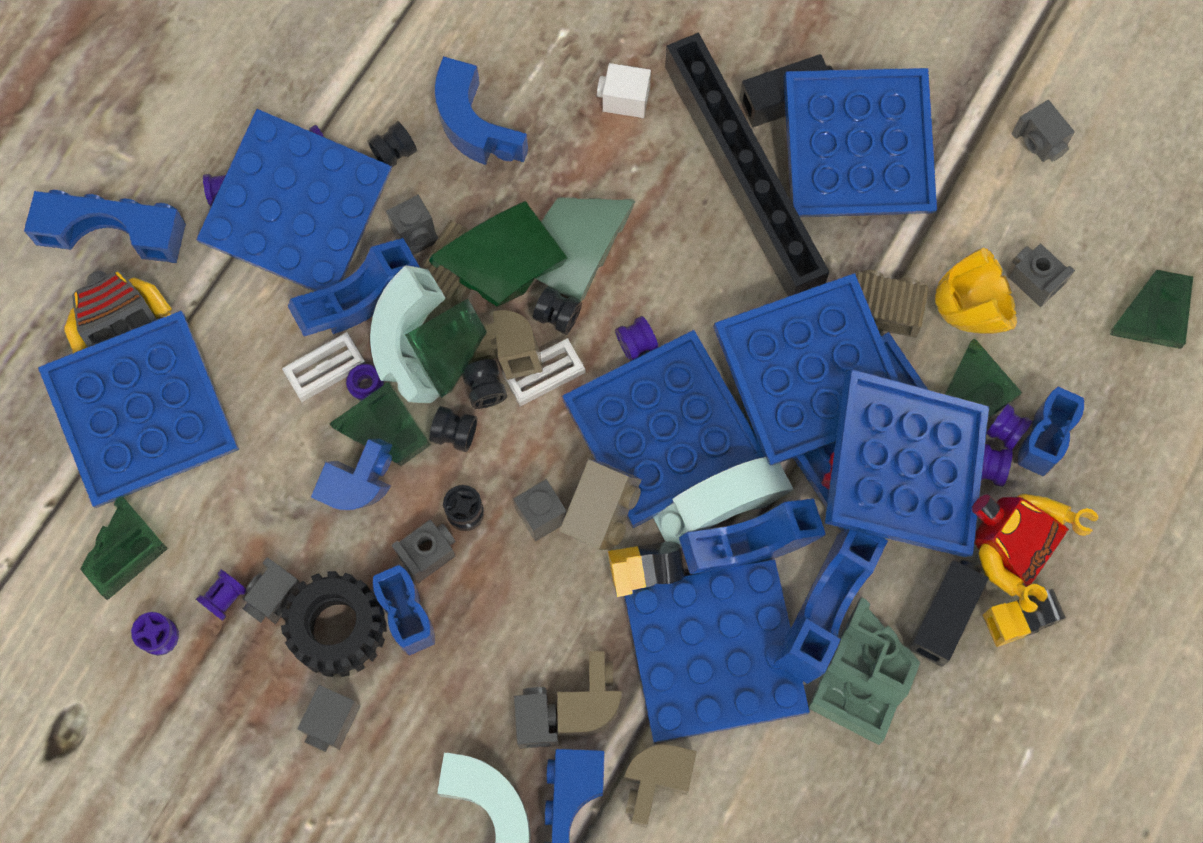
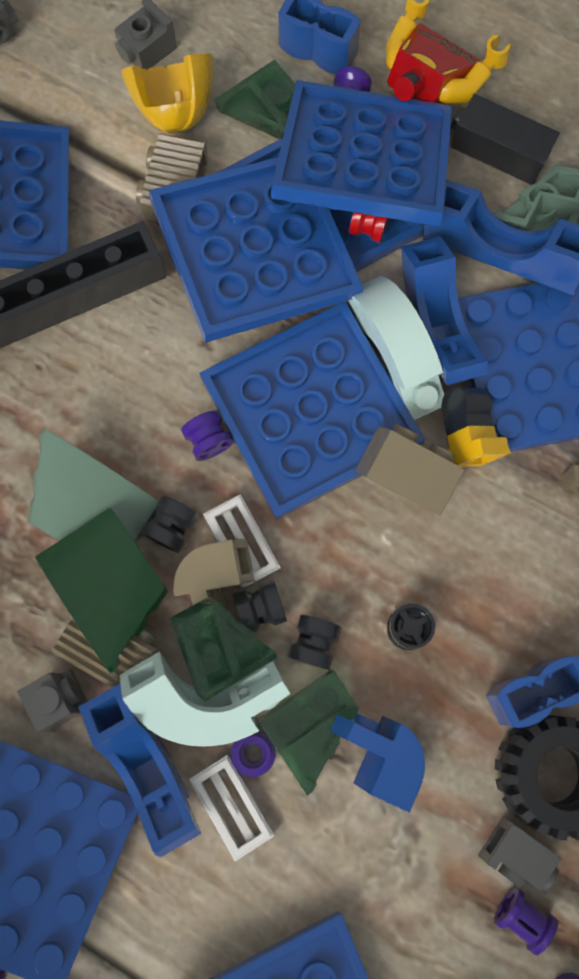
camera: 90 degrees left, 5 degrees up
dark grey brick [392,519,456,583] -> none
dark grey brick [513,479,567,542] -> none
leg [983,589,1066,647] -> none
dark purple wheel [986,404,1033,450] -> none

